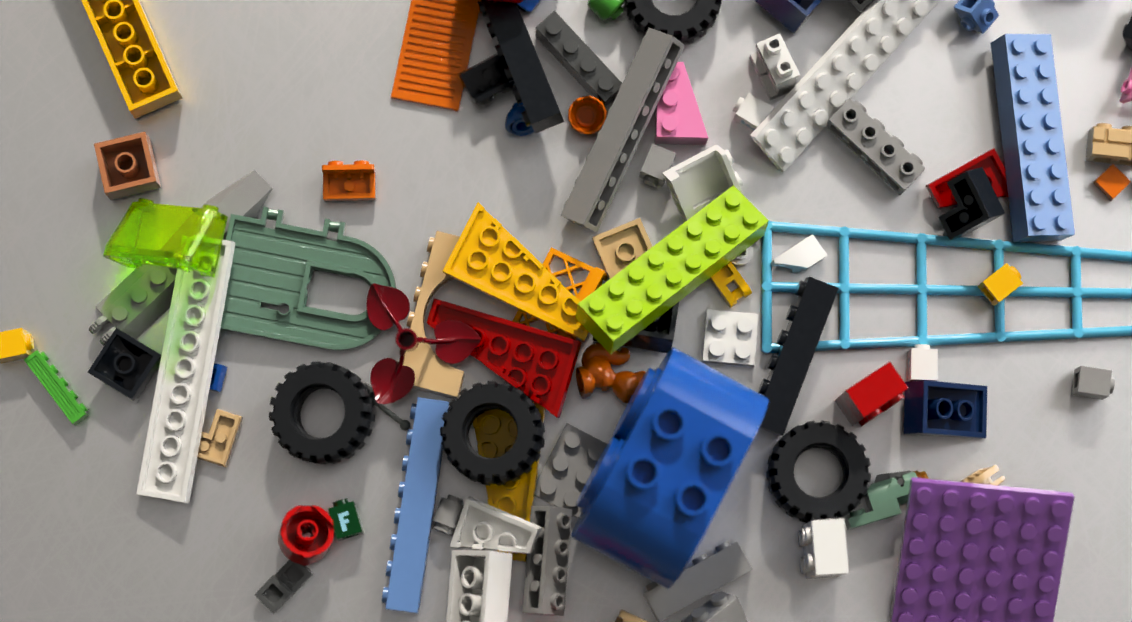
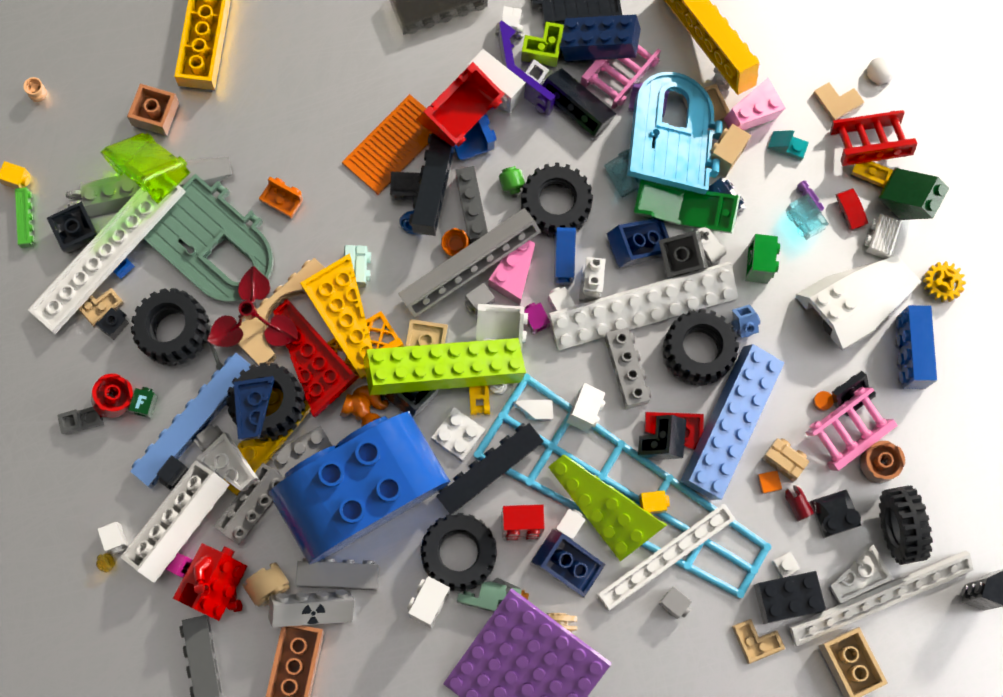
camera: 30 degrees right, 5 degrees down
none -> black brick [95,308,129,340]
none -> black brick [156,455,189,490]
none -> dark blue wing [234,376,275,441]
none -> light aqua brick [344,245,371,288]
none -> magenta brick [524,302,551,335]
none -> lime wing [548,454,667,561]
none -> blue slope [554,227,576,285]
none -> white brick [567,383,605,432]
none -> white tile [597,504,736,611]
none -> black tyre [663,309,739,386]
none -> orange tile [813,391,834,411]

